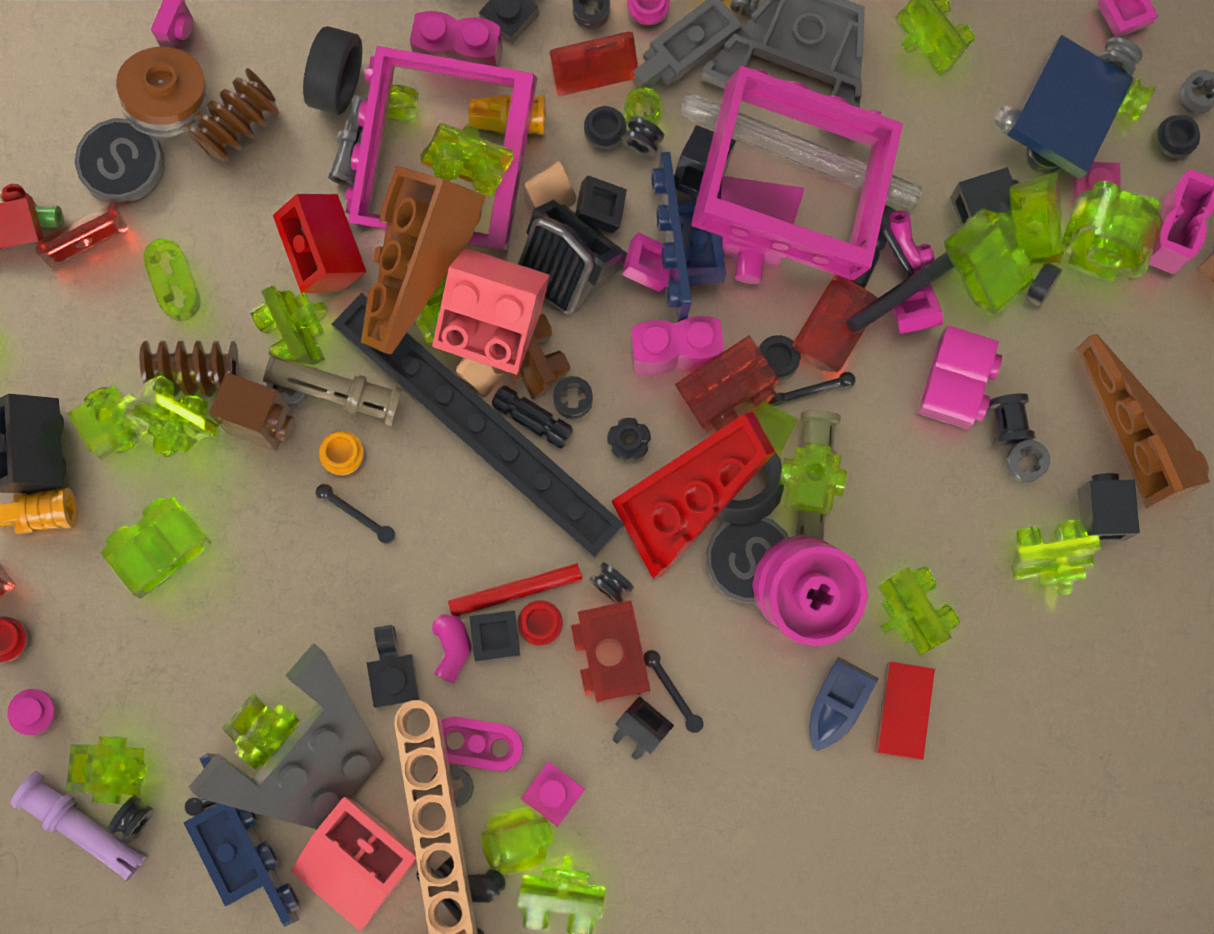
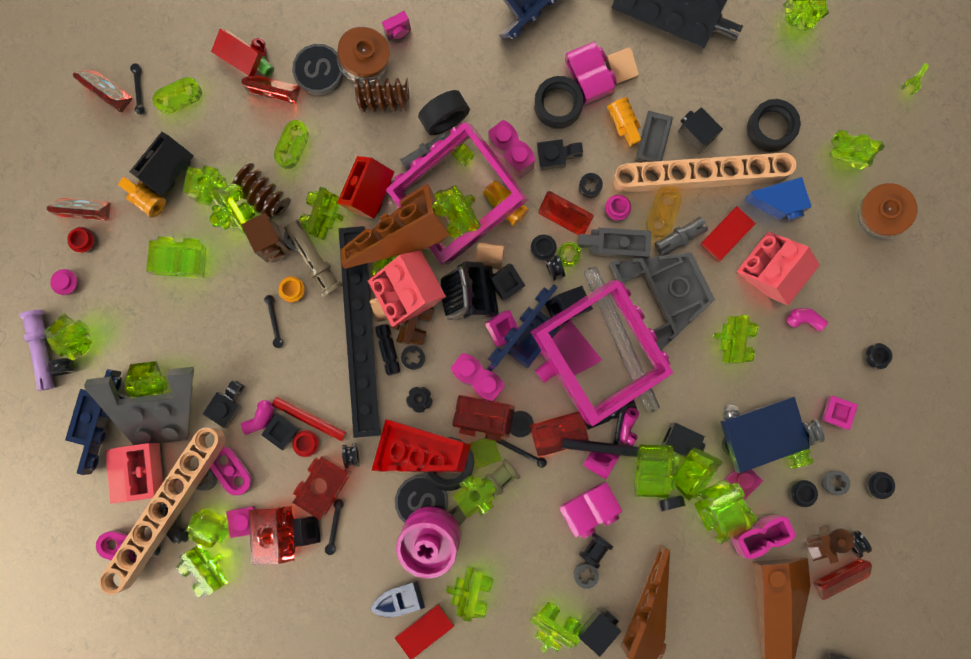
camera: 50 degrees right, 5 degrees up
none -> clear red brick [249,506,295,565]

